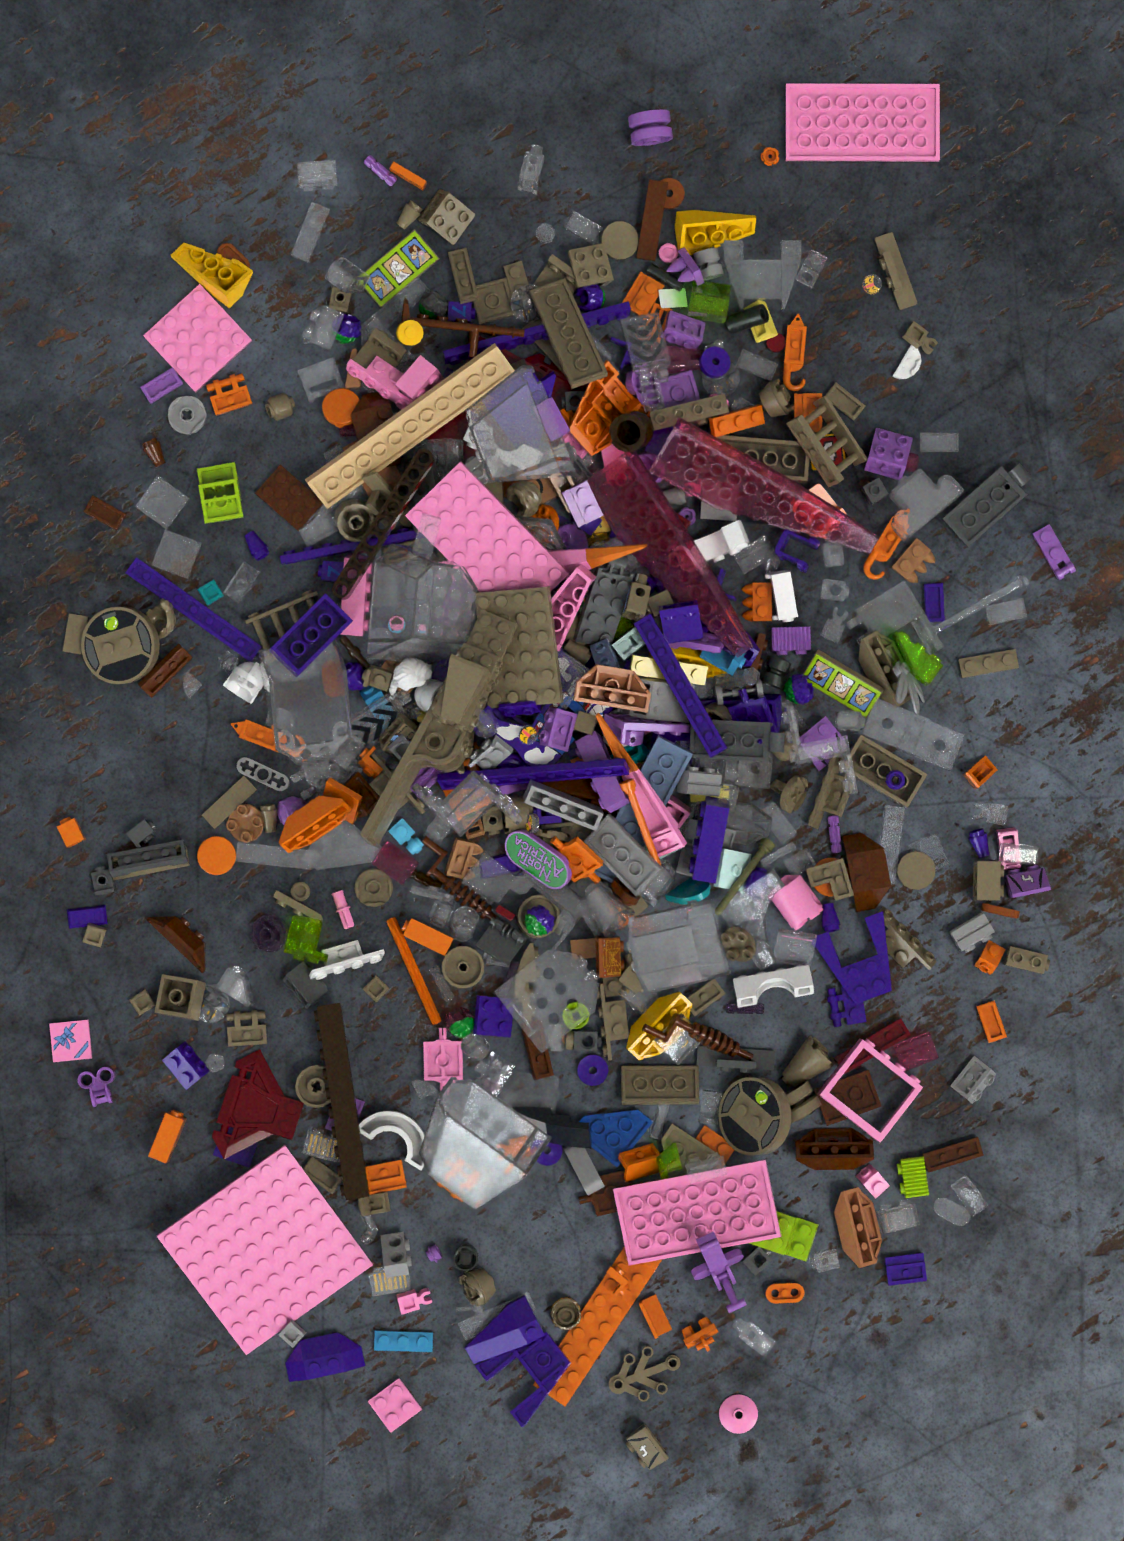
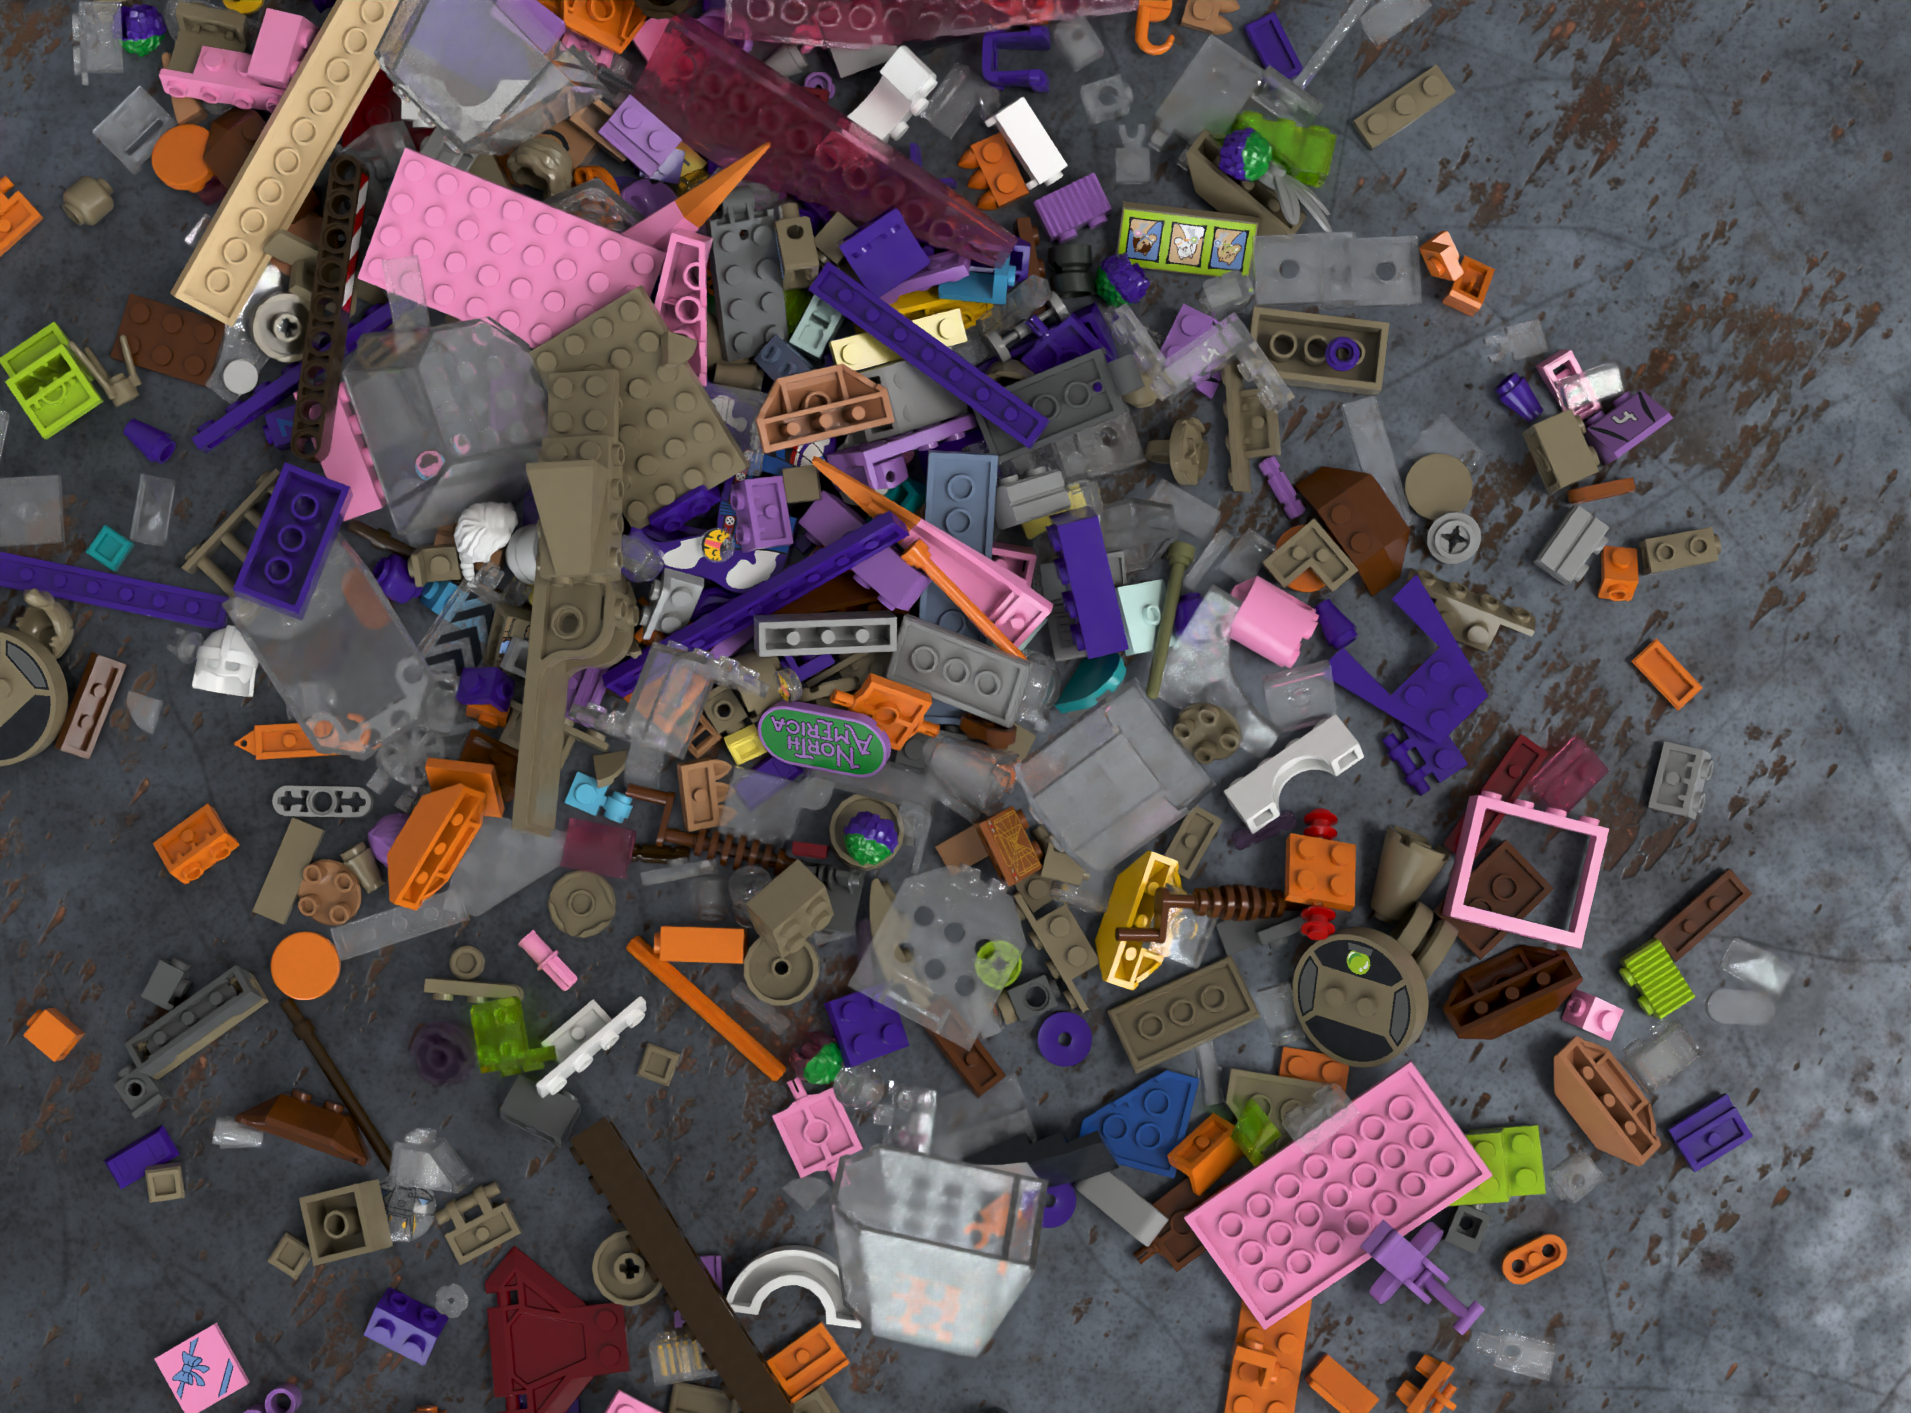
camera: 20 degrees left, 0 degrees up
none -> dark tan plant [68,335,142,407]
none -> orange bracket [153,803,239,884]
none -> clear cone [212,1115,264,1149]
none -> light grey tile [222,359,258,394]
none -> dark brown bar [280,998,402,1176]
none -> dark purple bracket [455,667,515,712]
none -> dark tan tile [593,750,628,788]
none -> dark tan tile [661,331,697,369]
none -> light yellow tile [724,724,768,766]
none -> dark tan brick [746,859,834,959]
none -> piece [1219,127,1273,182]
none -> orange plate [1284,808,1356,940]
none -> orange bracket [1418,230,1464,281]
none -> light grey gear [1426,511,1481,564]

